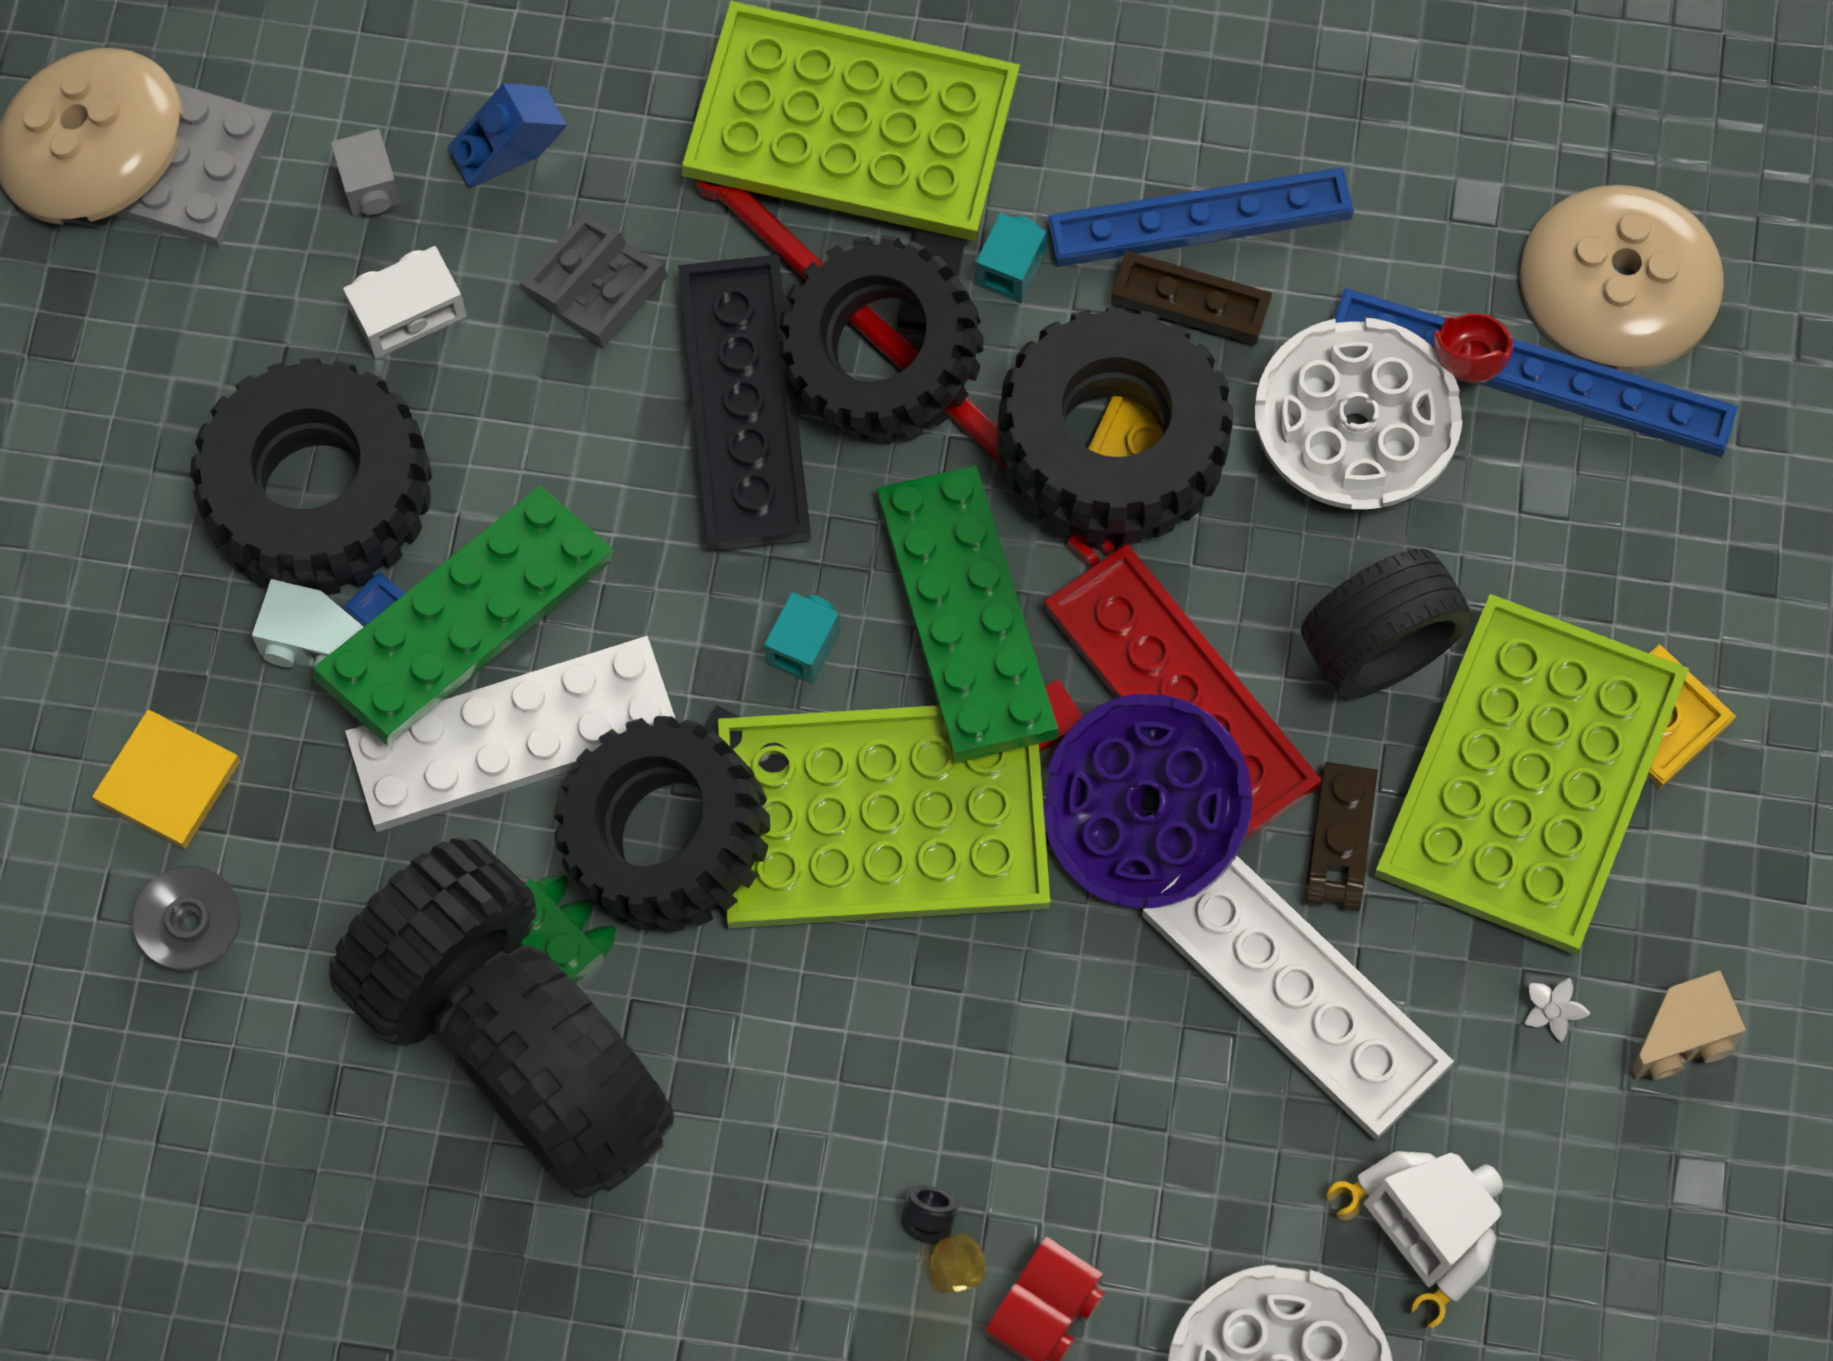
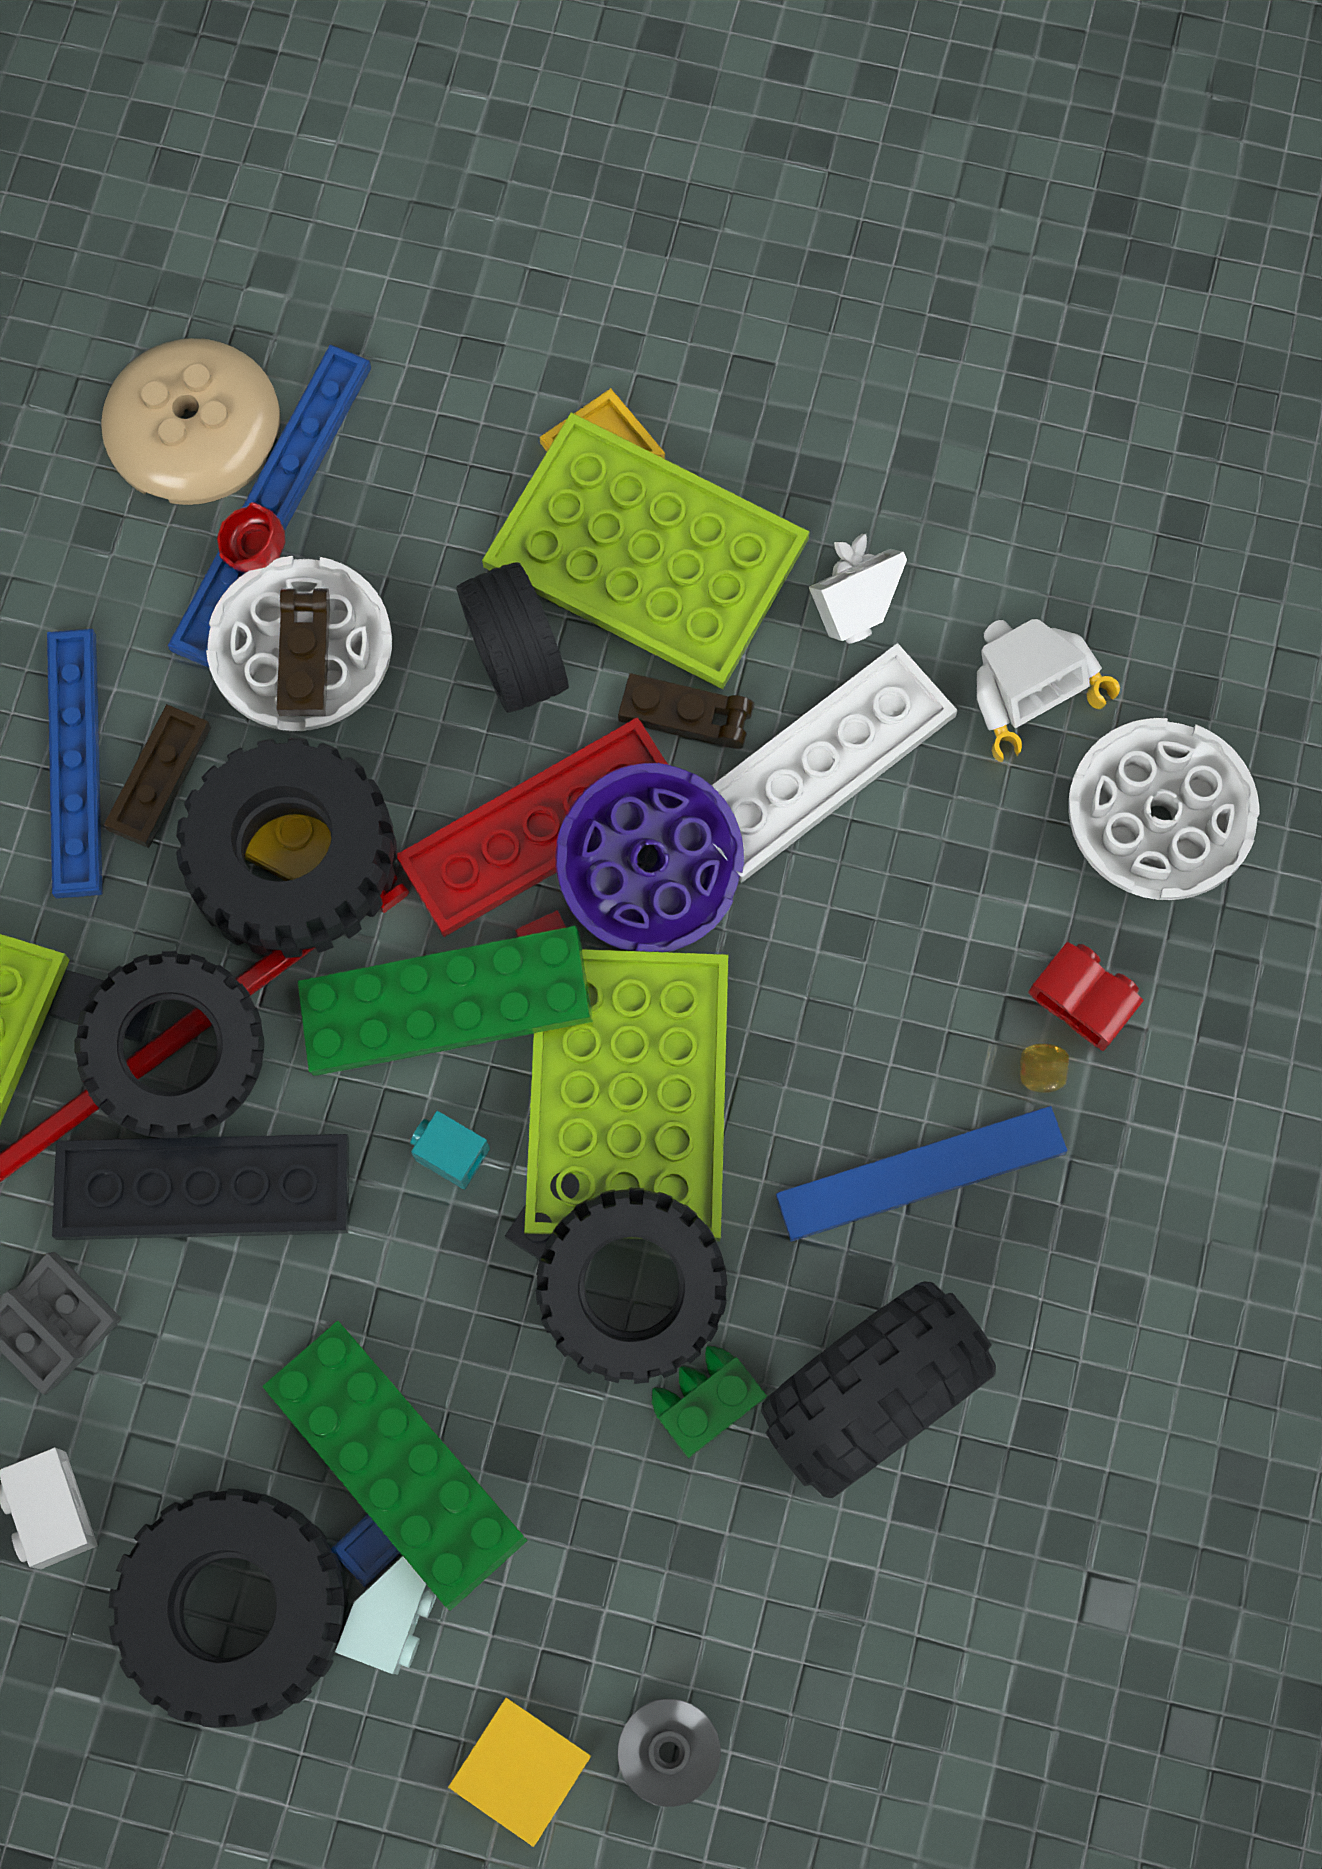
camera: 85 degrees left, 5 degrees up
black tyre [329,837,537,1046] -> none
white plate [345,636,675,832] -> none
black tile [901,1186,959,1245] -> none
teal brick [976,212,1047,303] -> none
tan slope [1631,971,1746,1080] -> none
none -> dark brown plate [276,588,330,716]
none -> blue tile [775,1106,1068,1242]
none -> white slope [809,549,907,644]

